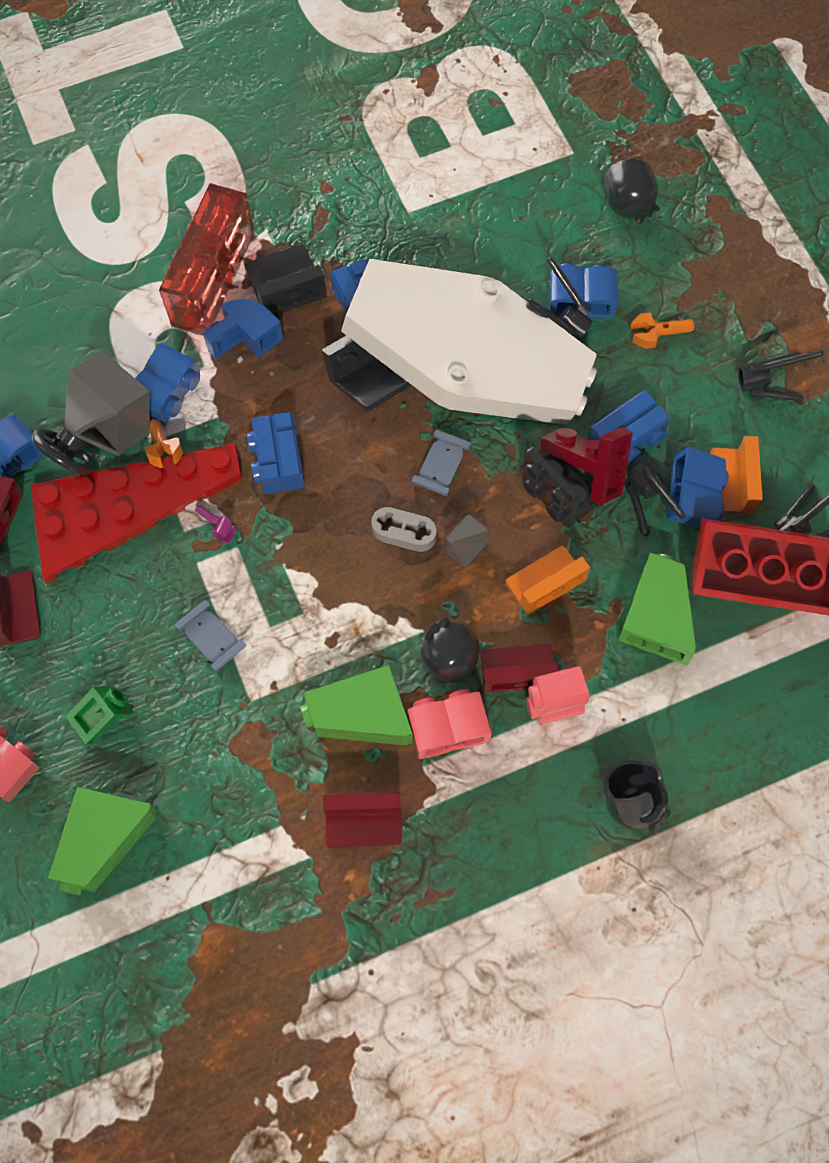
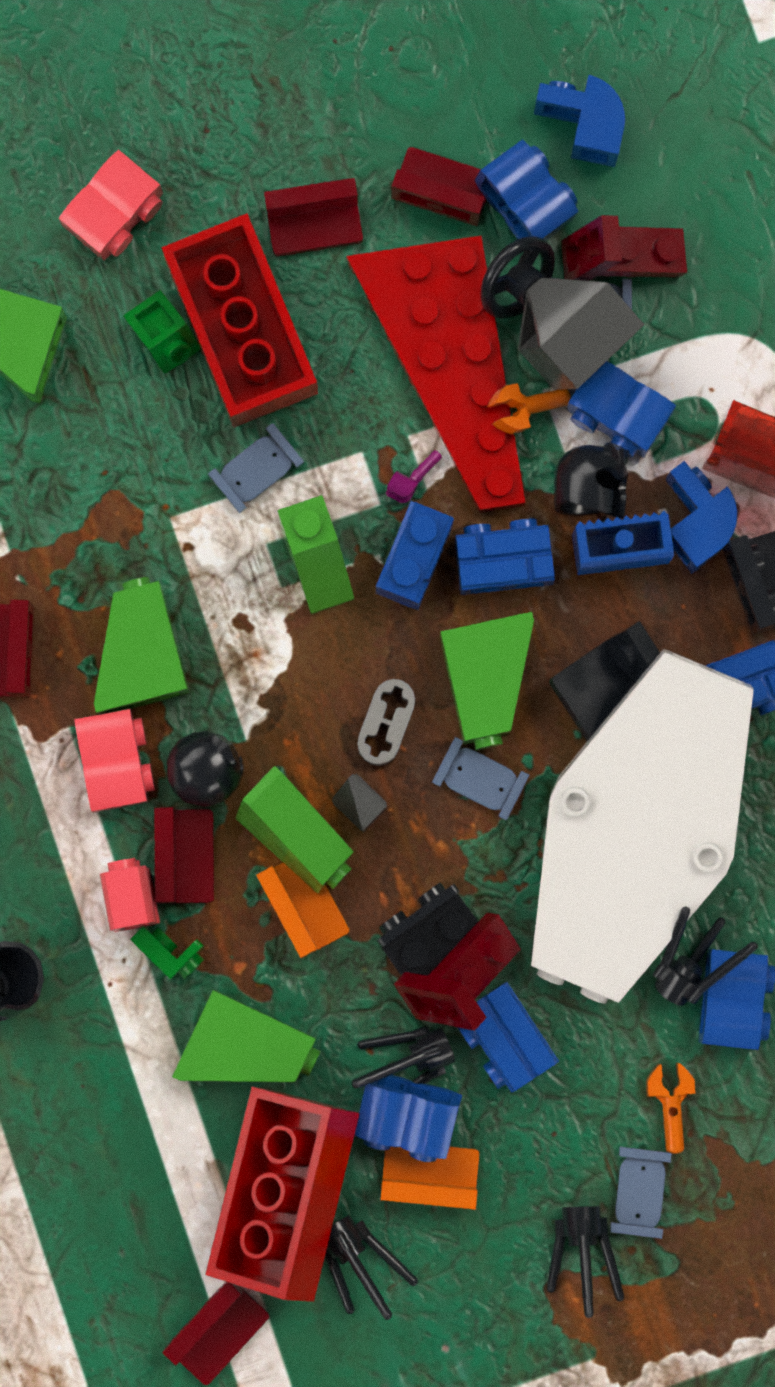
camera: 90 degrees right, 15 degrees up
none -> green bracket [130,926,205,980]
none -> red brick [161,213,318,428]
none -> bright green slope [235,766,354,894]
none -> bright green slope [277,495,355,615]
none -> blue brick [376,501,454,610]
none -> bright green slope [440,612,534,750]
none -> black helmet [554,443,629,519]
none -> dark red bracket [561,215,687,281]
none -> blue brick [572,511,674,575]
none -> sand blue piece [610,1146,672,1239]

